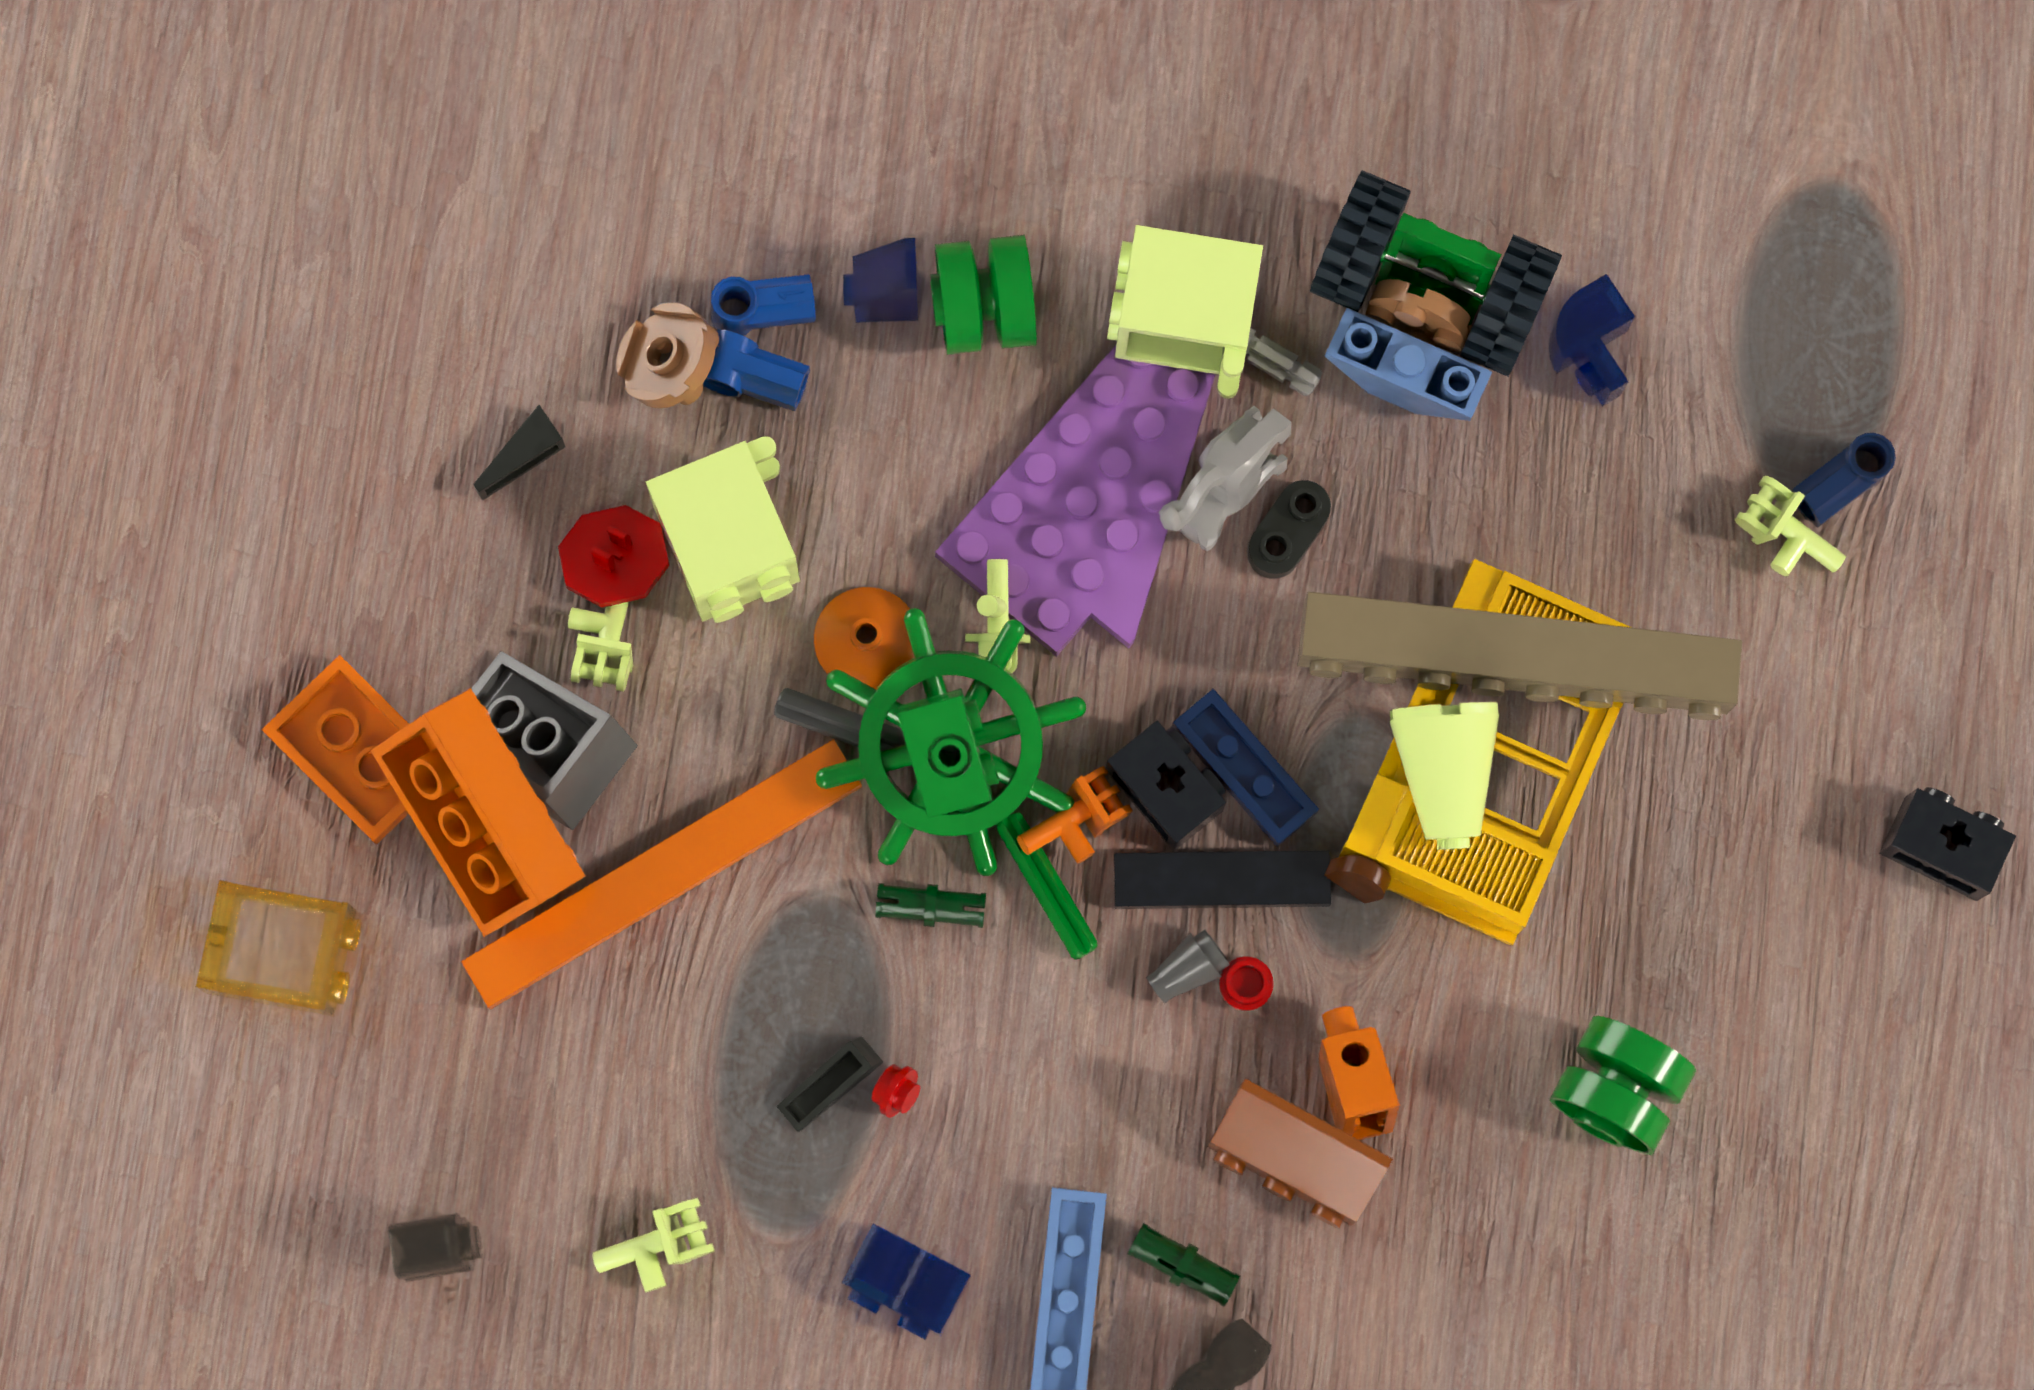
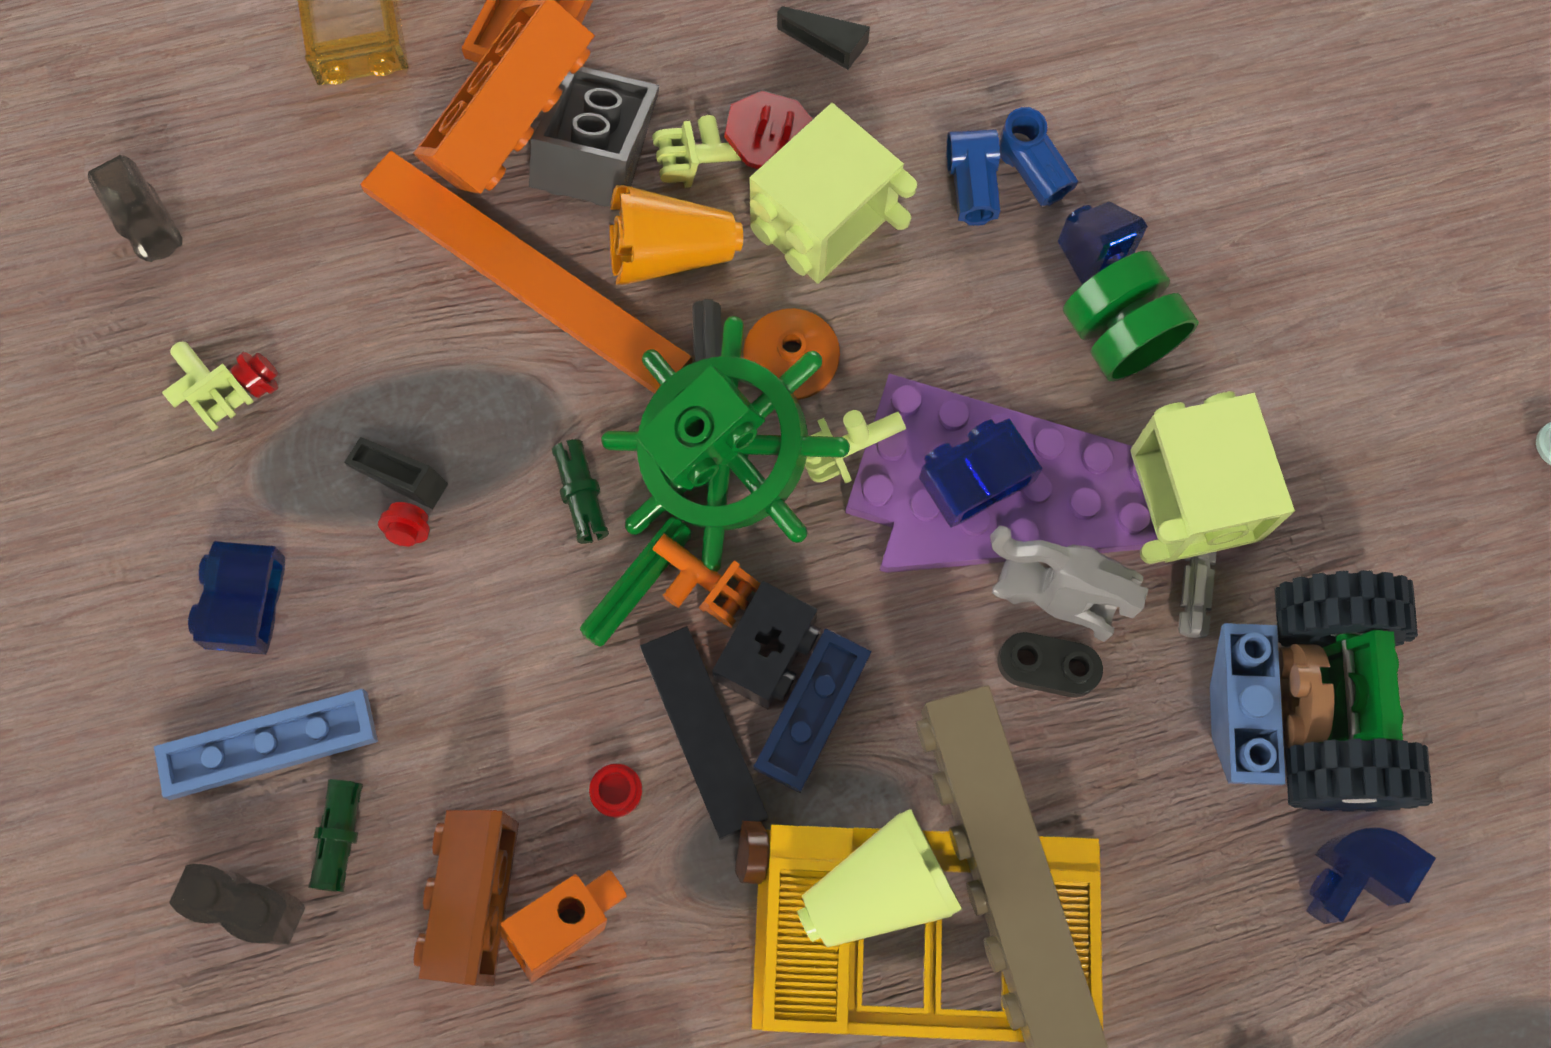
camera: 70 degrees right, 5 degrees down
medium nougat plate [616,302,719,408] -> none
dark grey cone [1146,929,1230,1004] -> none
none -> red plate [231,352,278,398]
none -> light orange cone [609,185,743,285]
none -> clear blue brick [919,418,1043,528]

